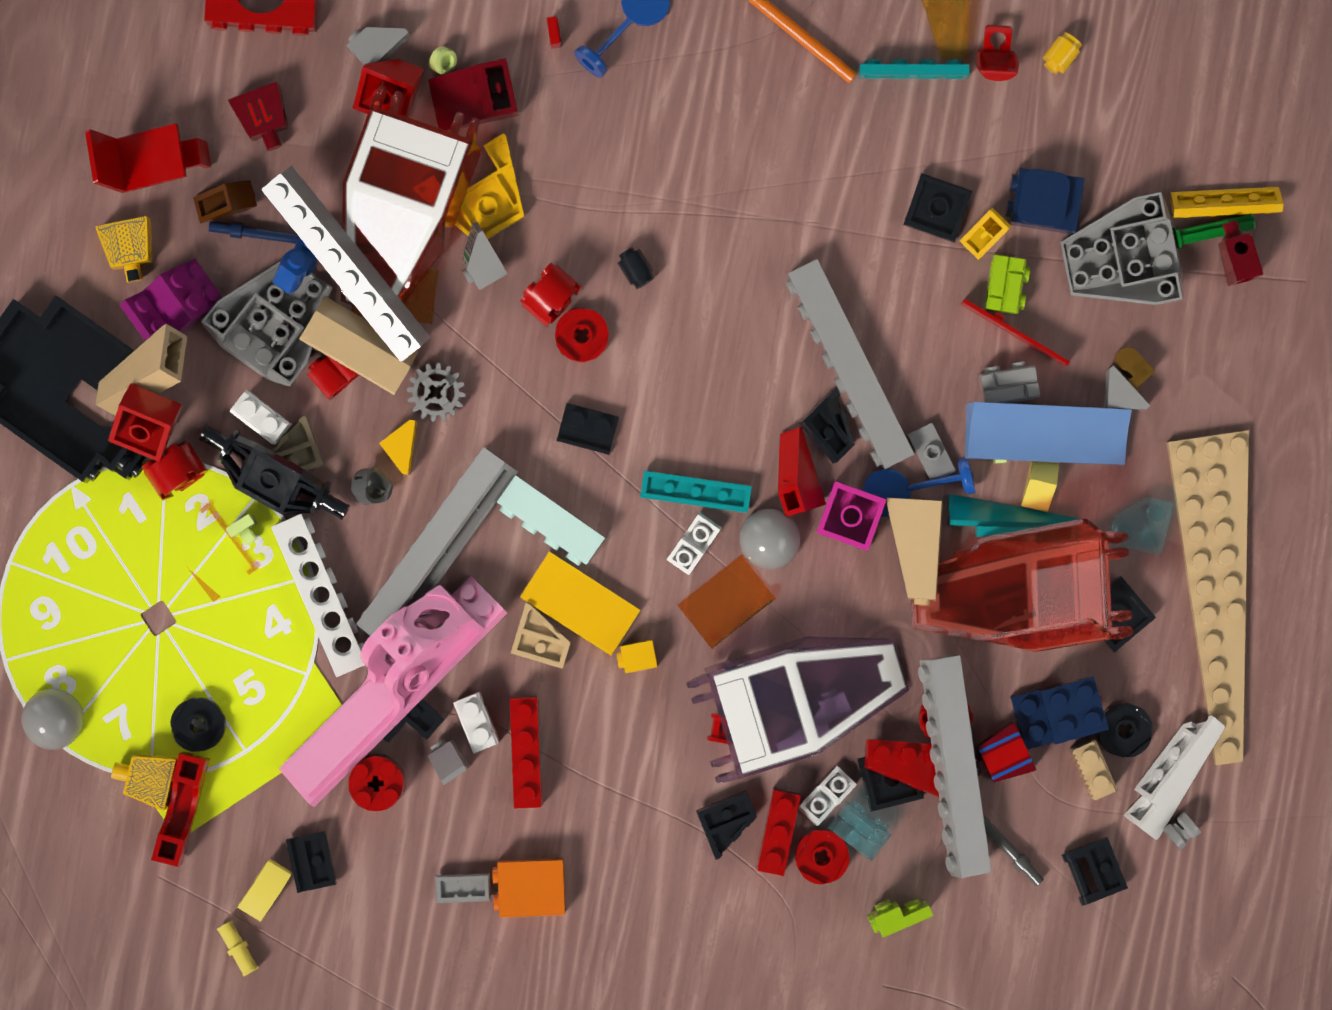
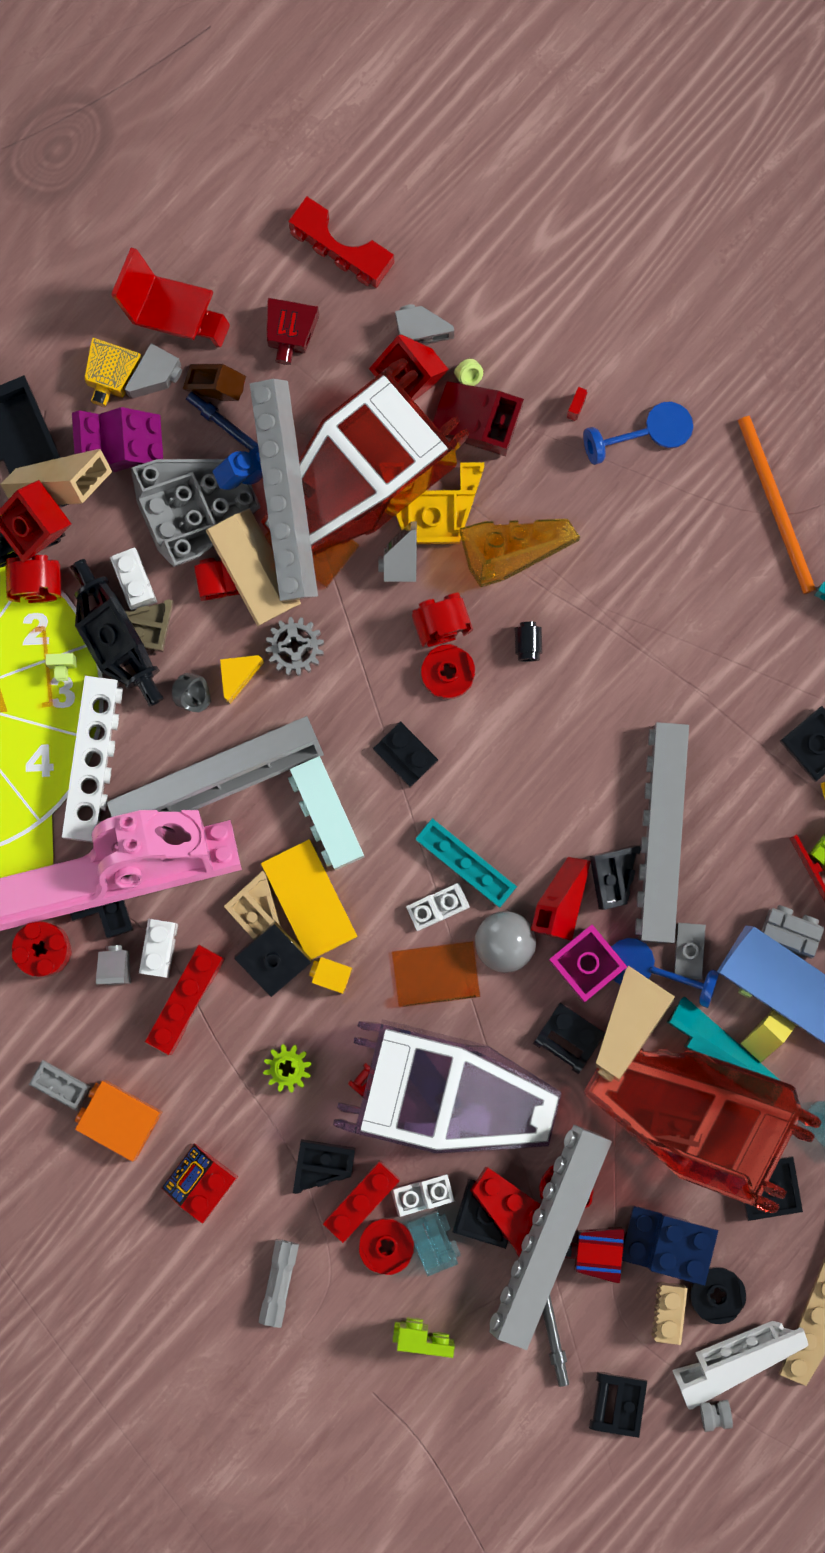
camera: 30 degrees right, 5 degrees down
none -> light grey slope [125,344,182,399]
none -> slope [161,1144,239,1224]
none -> black plate [234,921,312,997]
none -> light grey axle [258,1239,299,1328]
none -> lime gear [263,1044,312,1093]
none -> clear yellow wedge [460,519,580,587]
none -> black plate [533,1003,605,1075]

